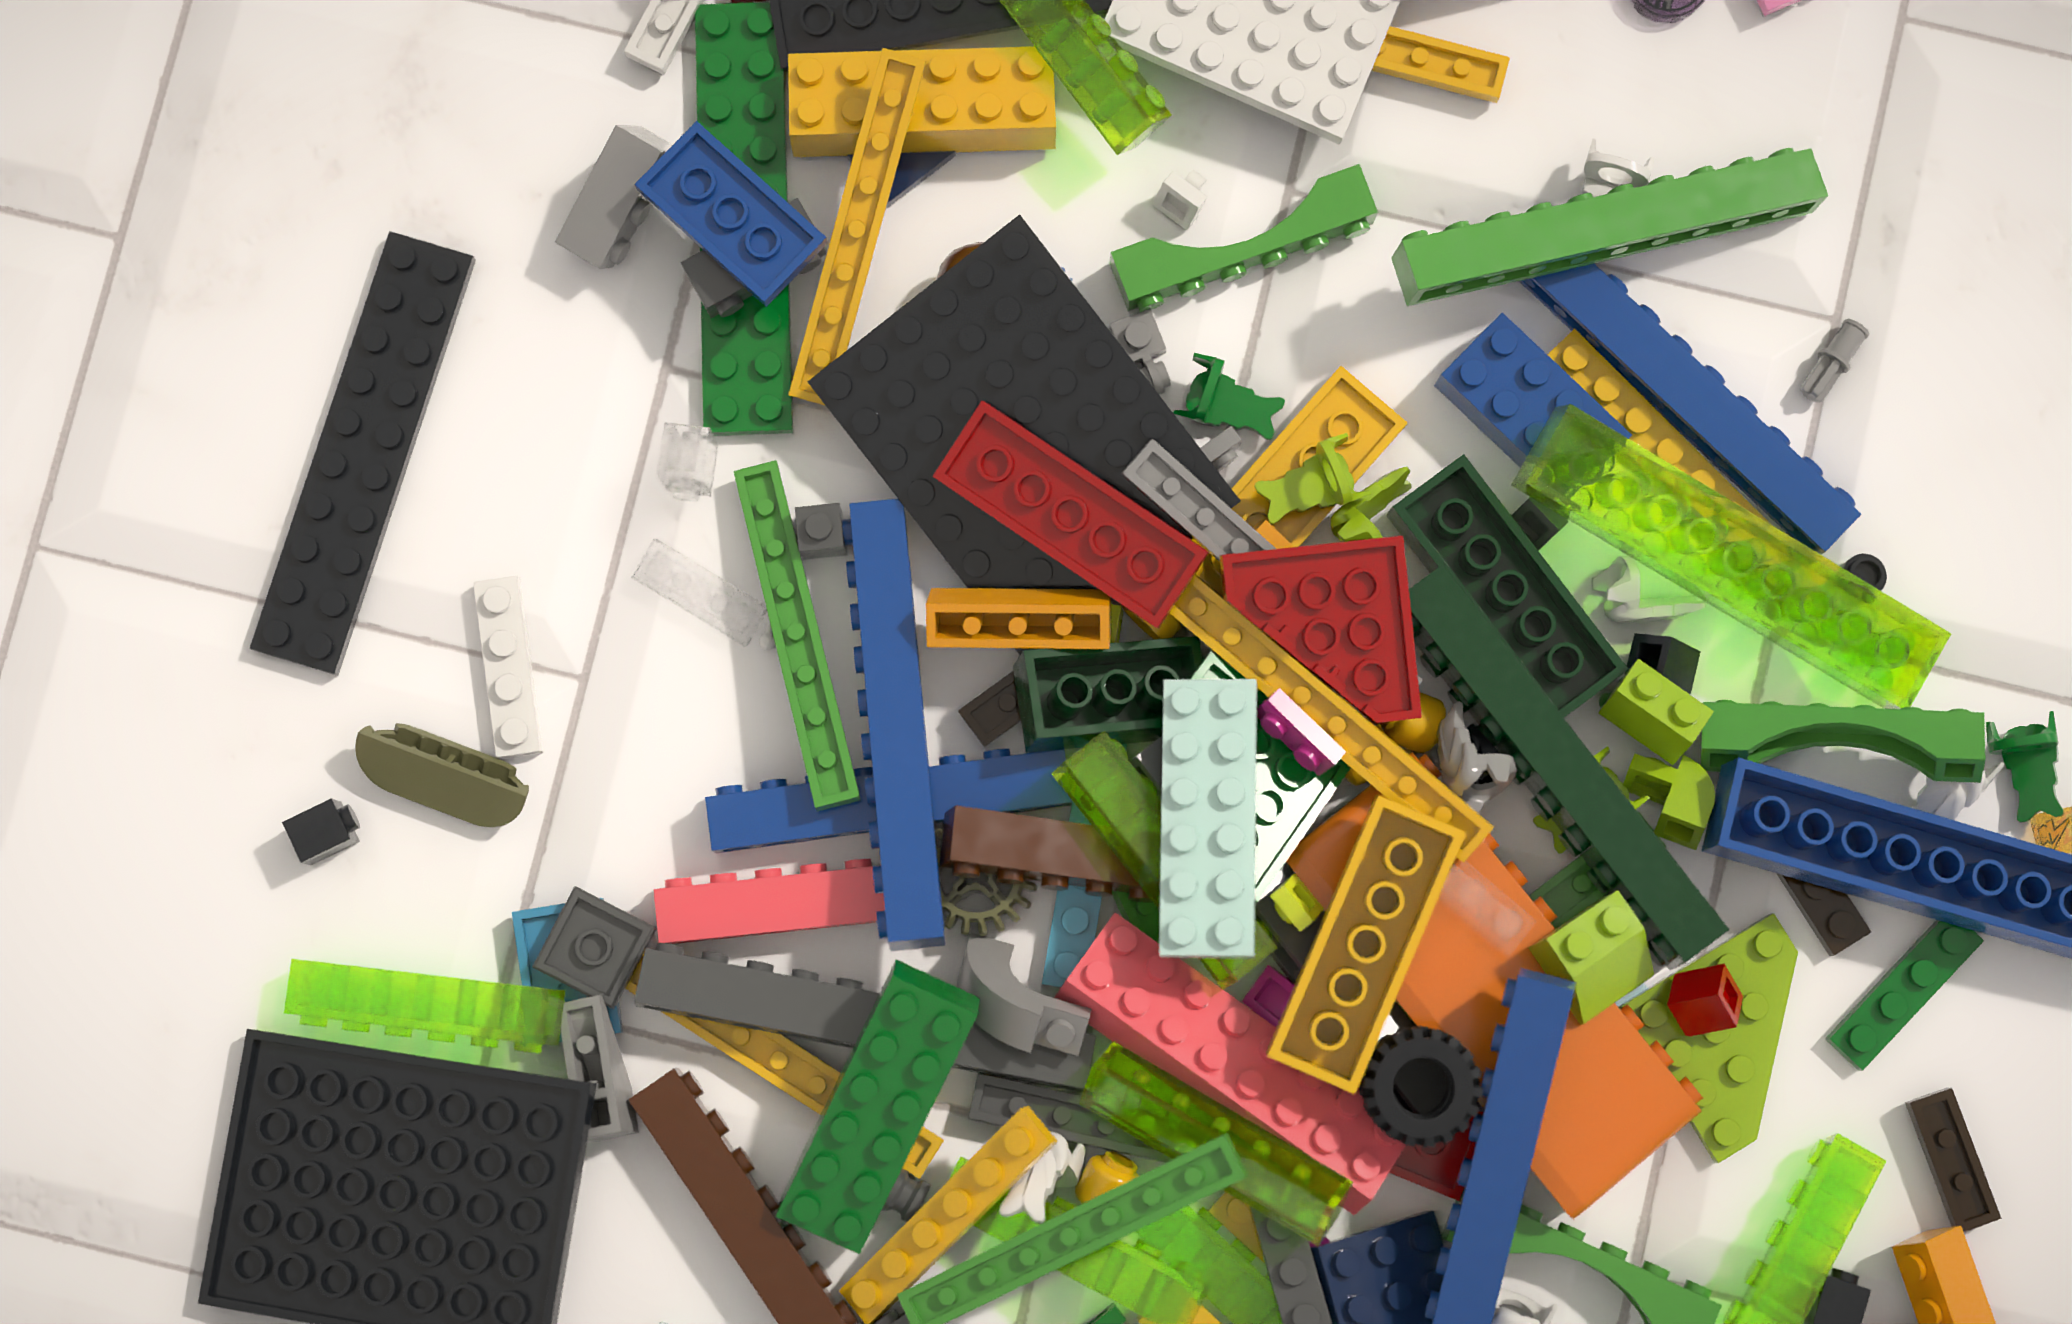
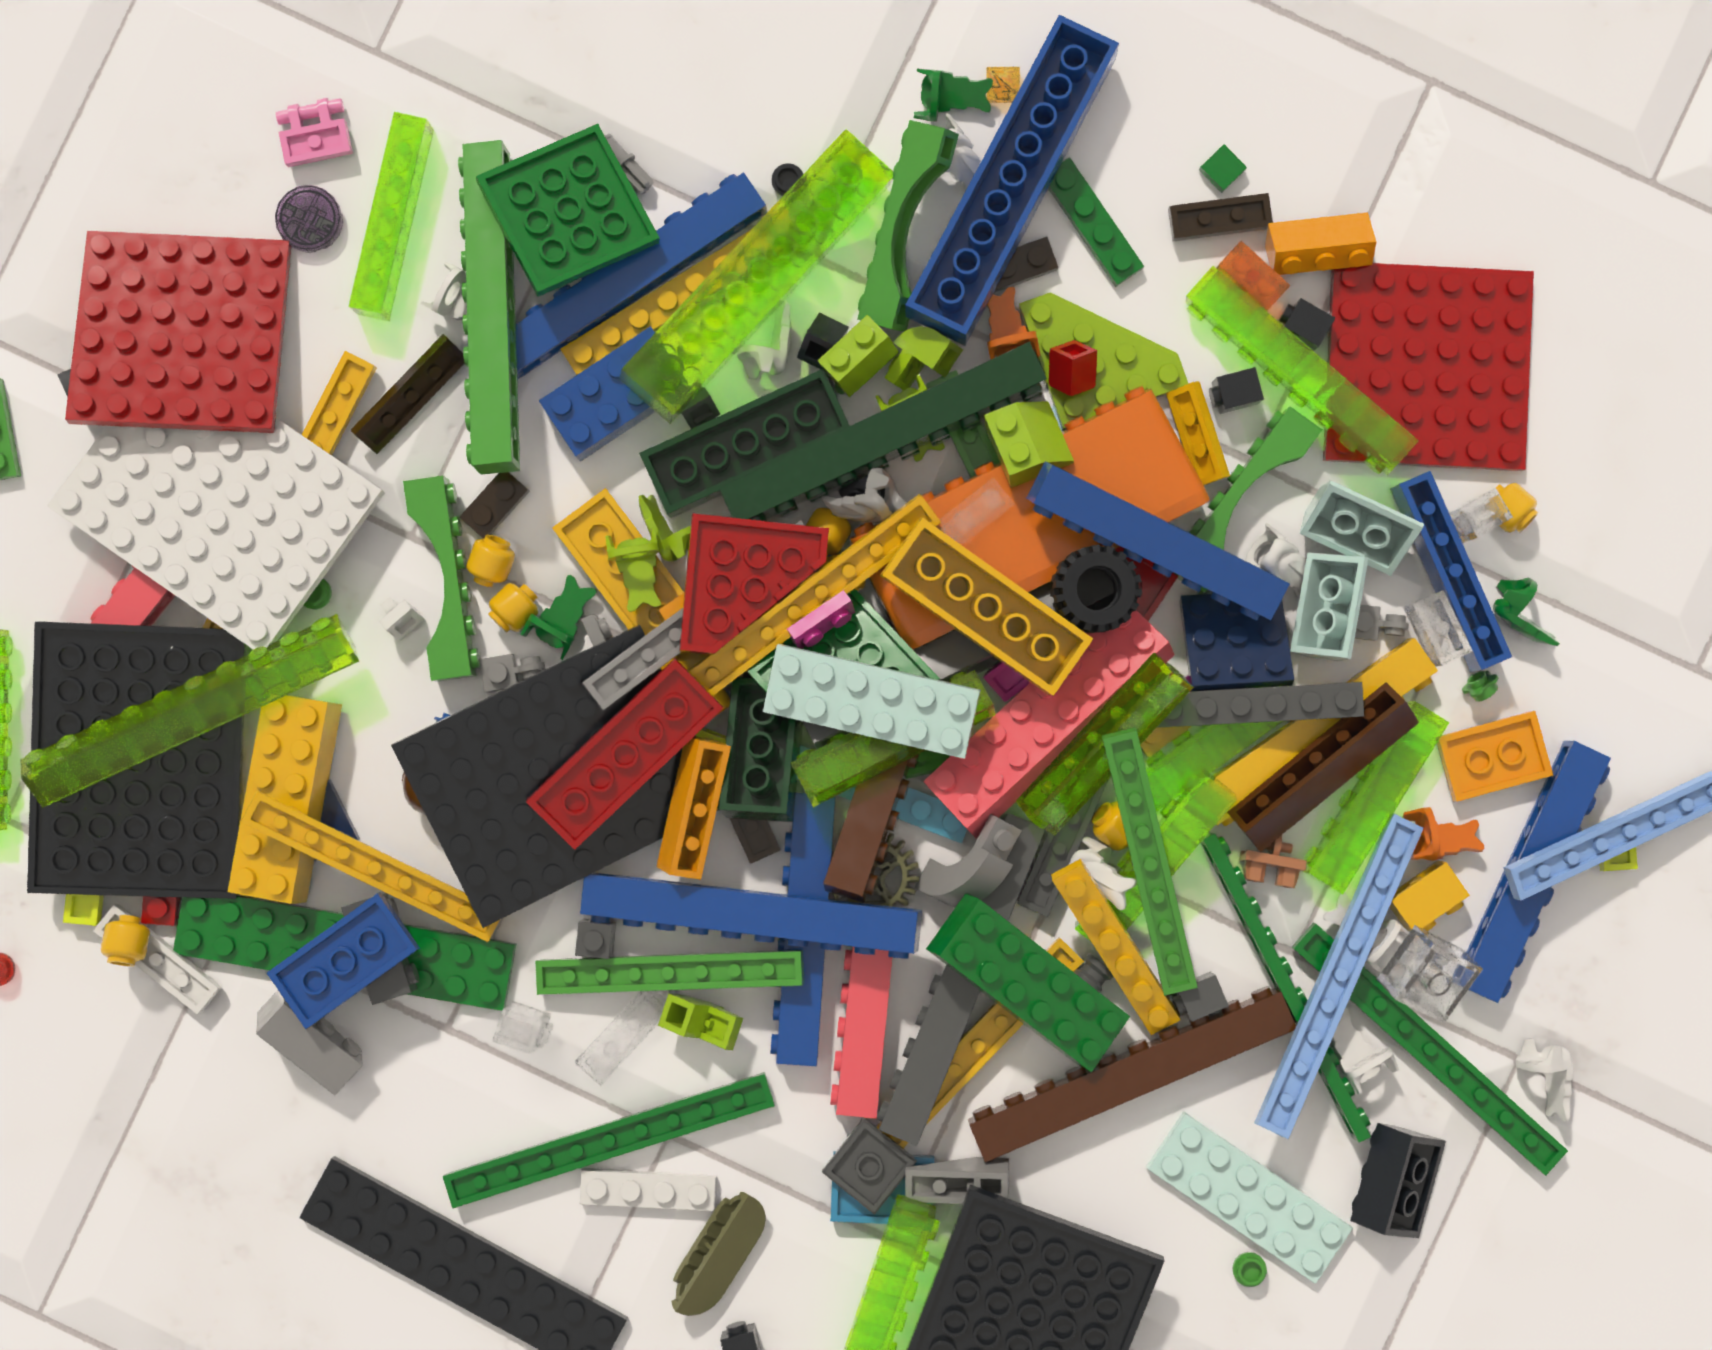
camera: 75 degrees left, 5 degrees up
neon yellow plate [1270,873,1324,932] -> none
none -> bright green plate [303,579,332,610]
none -> clear neon green brick [348,111,434,322]
none -> dark brown plate [351,334,465,454]
none -> green plate [442,1072,775,1209]
none -> dark brown plate [459,472,530,538]
none -> yellow head [466,535,515,587]
none -> green plate [476,124,660,297]
none -> yellow head [488,583,539,633]
none -> lime brick [658,993,743,1050]
none -> orange hair [987,287,1040,360]
none -> yellow plate [1166,381,1230,486]
none -> green tile [1199,144,1247,193]
none -> black brick [1209,367,1264,414]
none -> clear orange brick [1212,241,1291,318]

